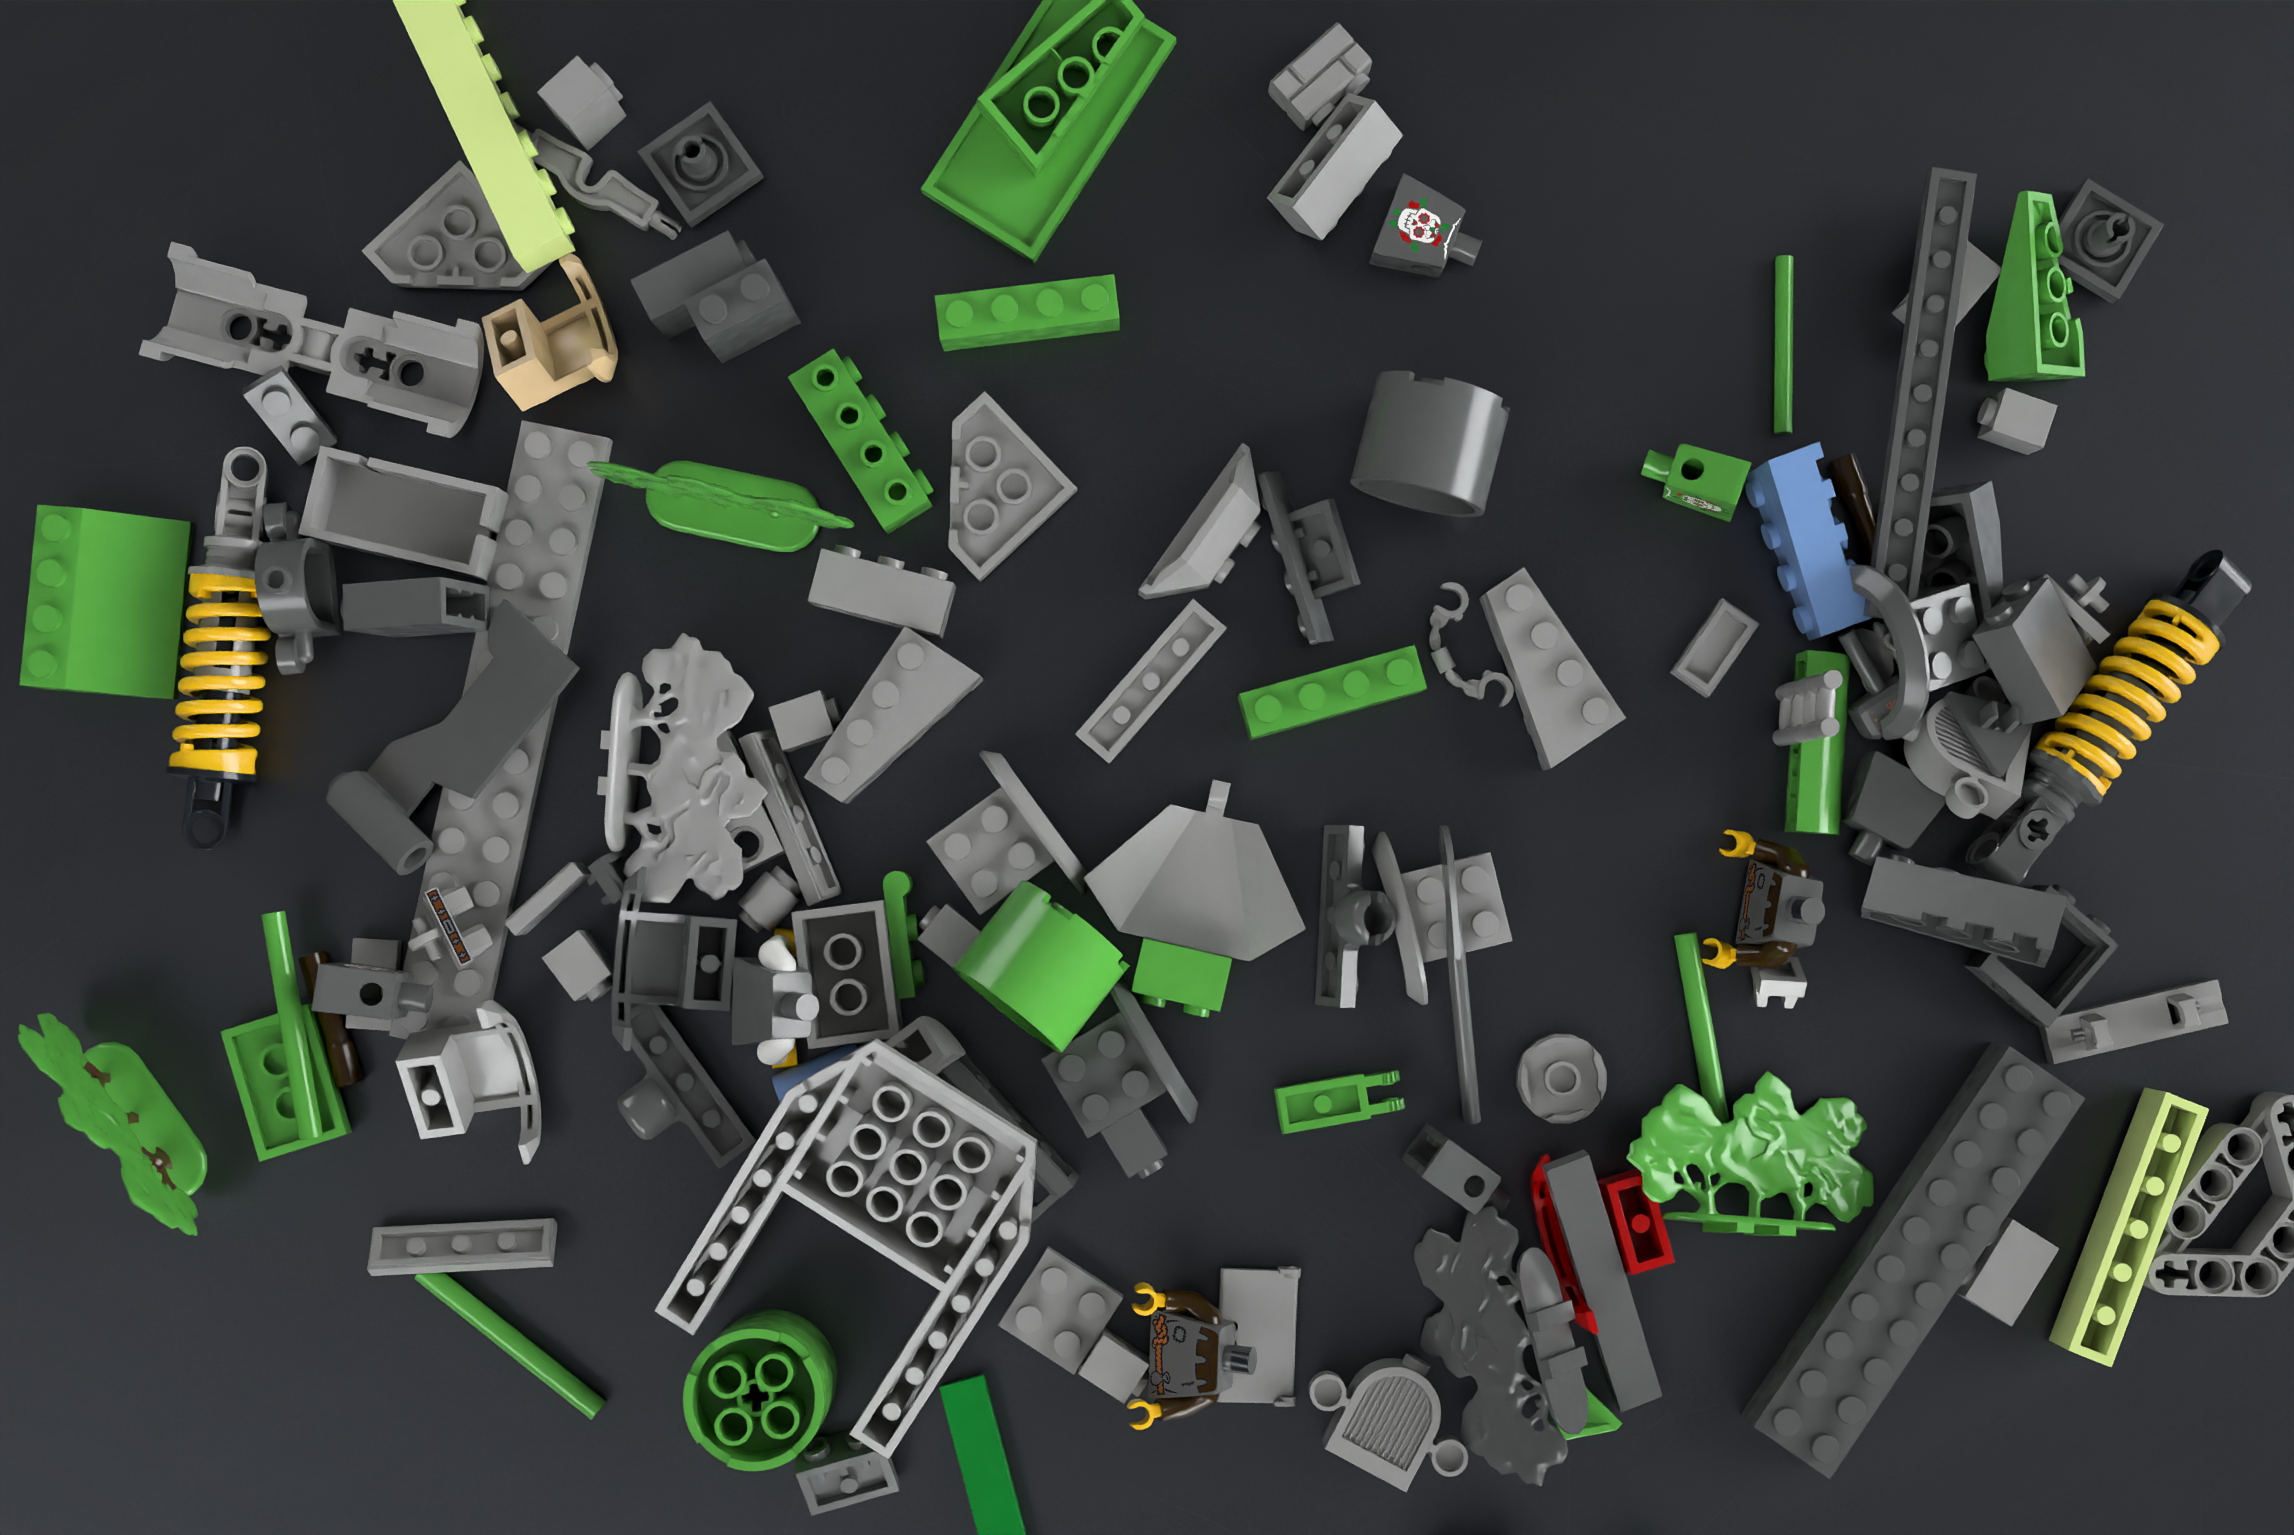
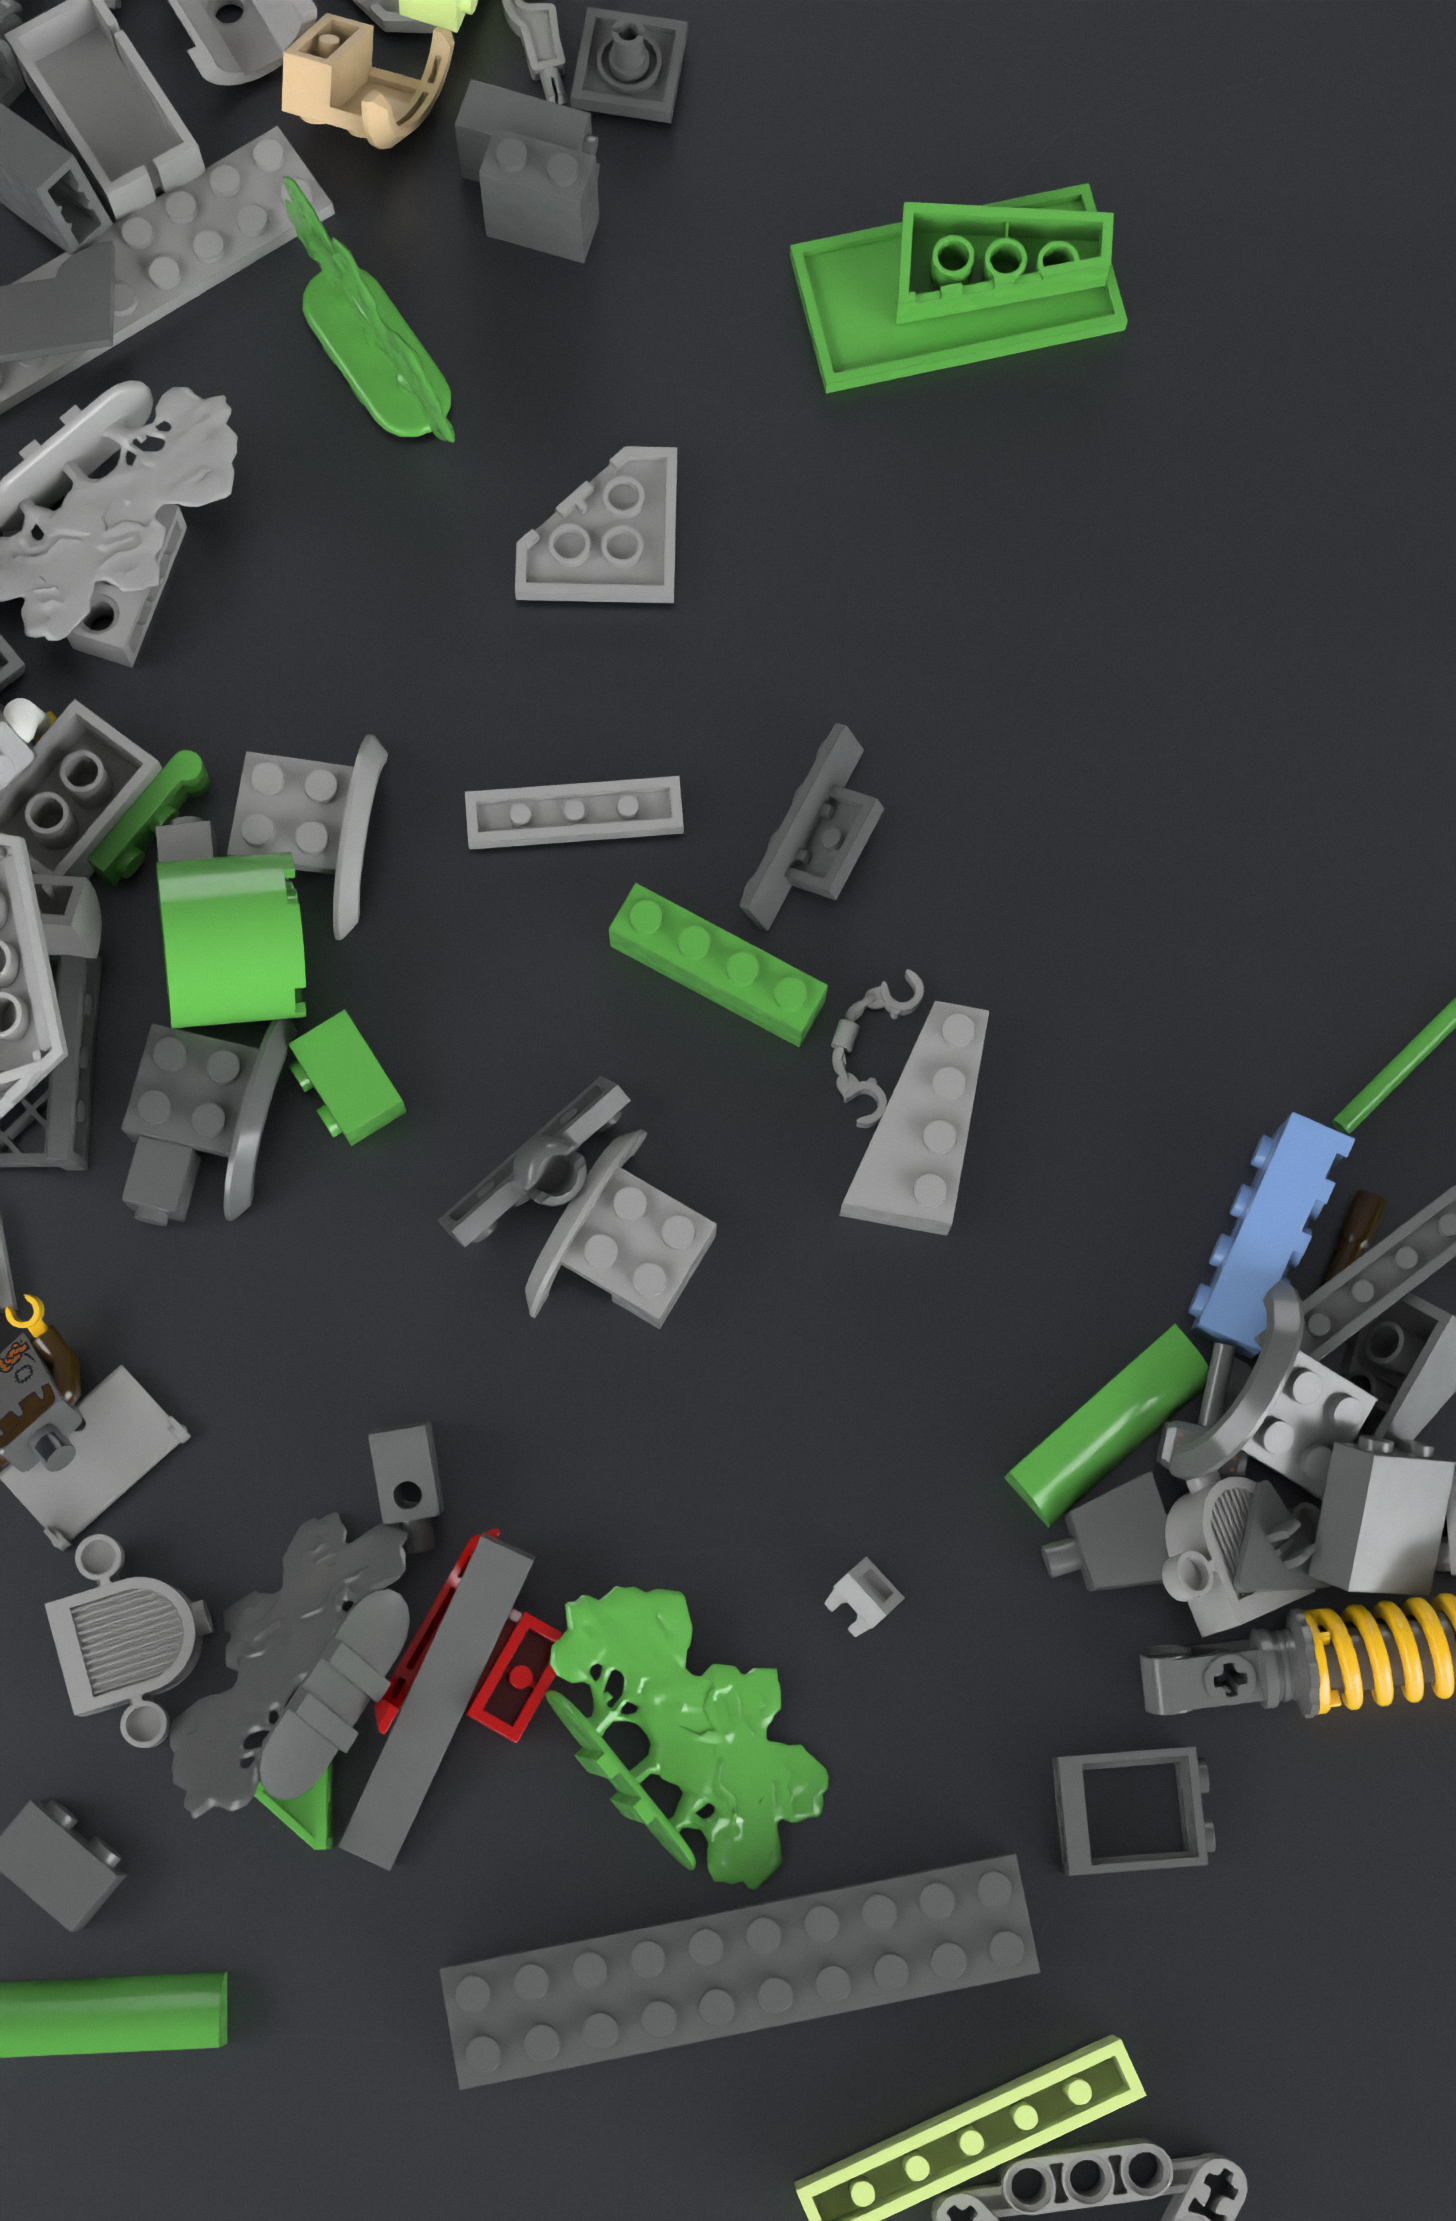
camera: 45 degrees right, 10 degrees down
light grey brick [737,865,802,933] -> none
light grey tile [738,729,842,906] -> none
light grey brick [768,690,842,753] -> none
bright green brick [788,348,934,534] -> none
light grey wedge [804,626,984,804] -> none
light grey brick [808,545,956,639] -> none
bright green brick [935,274,1120,351] -> none
light grey panel [1084,780,1306,962] -> none
light grey wedge [1138,442,1262,600] -> none
light grey brick [1267,93,1403,241] -> none
light grey brick [1268,22,1372,131] -> none
bright green hinge [1273,1070,1405,1134] -> none
dark grey brick [1350,370,1510,517] -> none
dark grey torso [1369,173,1482,277] -> none
dark grey piece [1439,825,1481,1124] -> none
light grey tile [1516,1033,1607,1124] -> none
bright green torso [1641,444,1752,522] -> none
light grey tile [1669,598,1760,698] -> none
bright green piece [1674,932,1730,1124] -> none
torso [1702,830,1825,969] -> none
light grey bar [1772,670,1843,746] -> none
dark grey wedge [1861,854,2068,968] -> none
light grey brick [1955,1217,2059,1326] -> none
light grey hinge [2039,979,2229,1064] -> none

